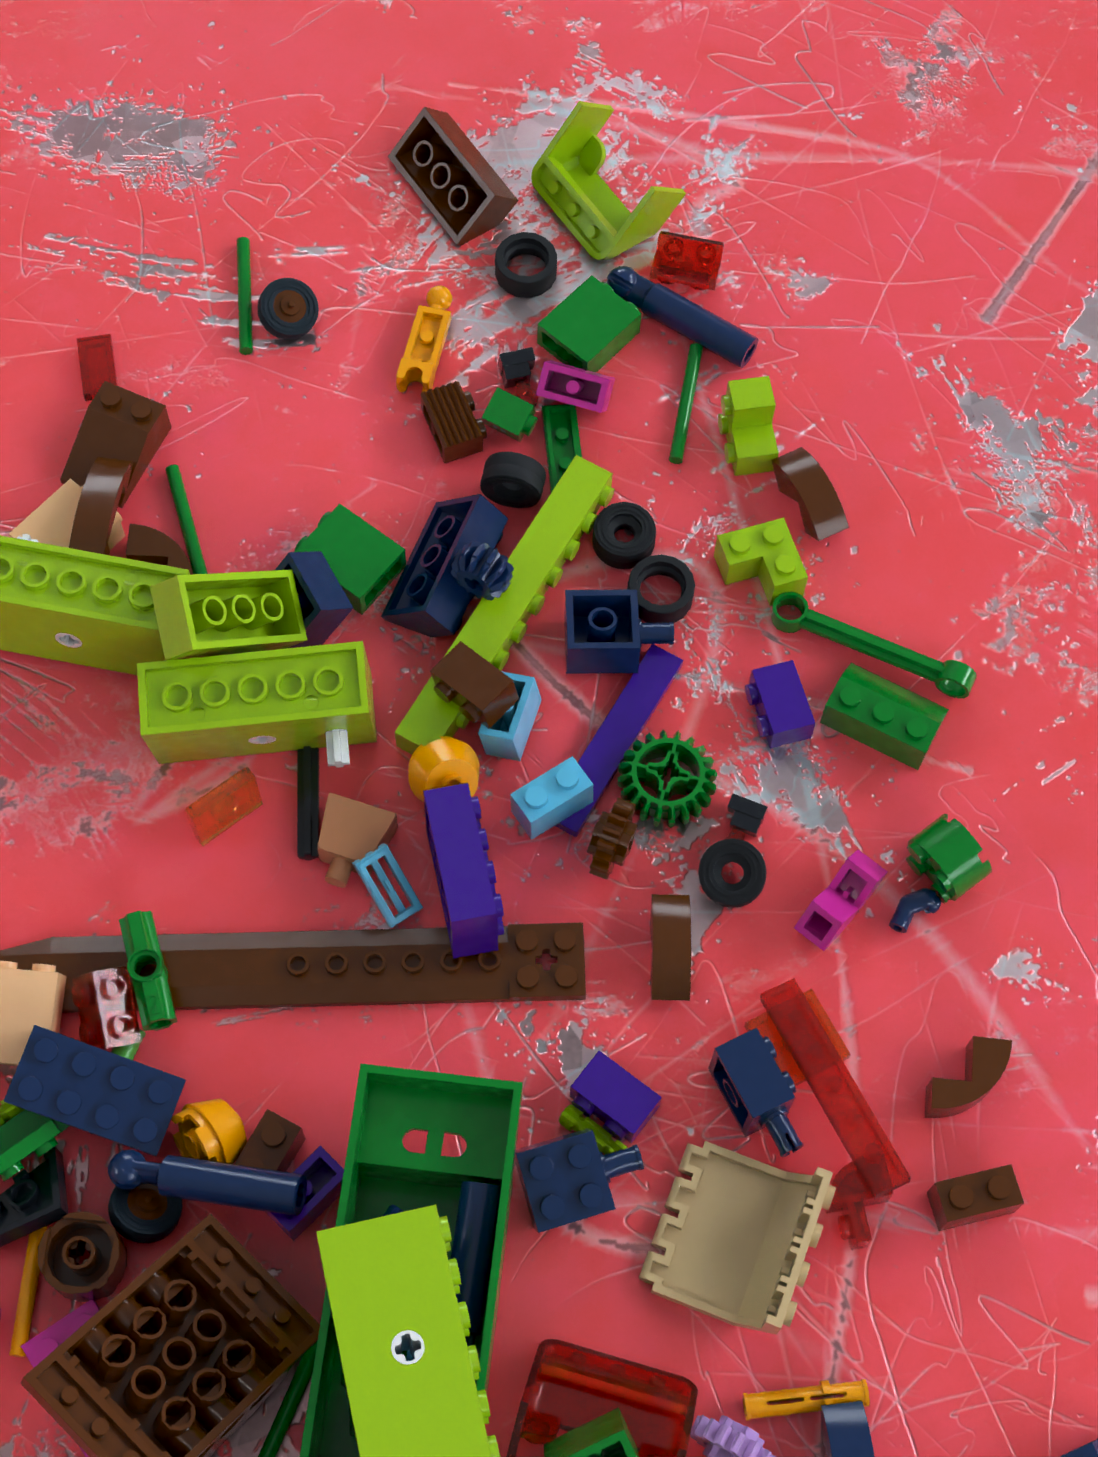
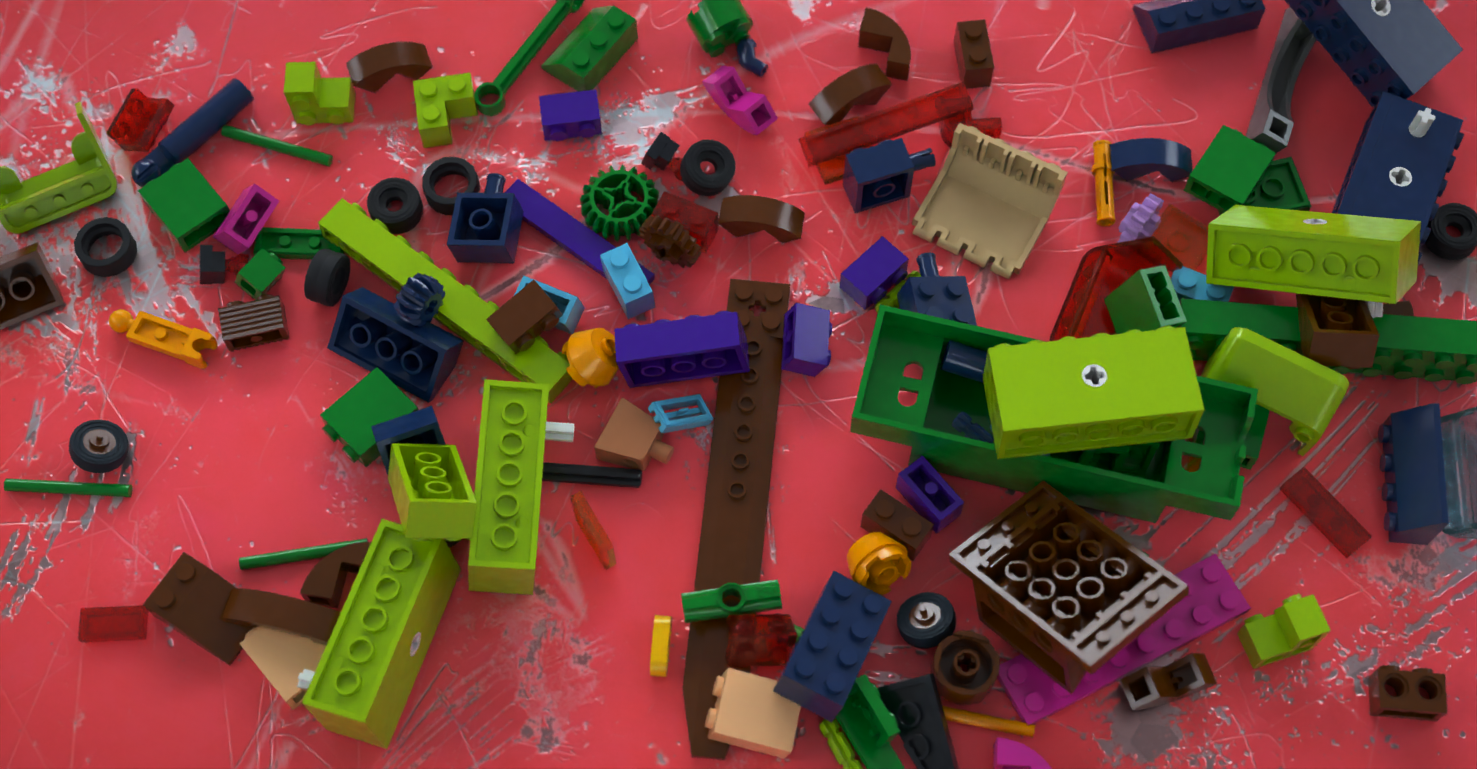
camera: 80 degrees left, 0 degrees up
dark blue piece [108,1149,307,1216] -> none
none -> yellow beam [650,615,672,677]
none -> clear red brick [651,191,719,253]
none -> dark purple brick [781,303,832,377]
none -> reddish brown brick [809,64,892,125]

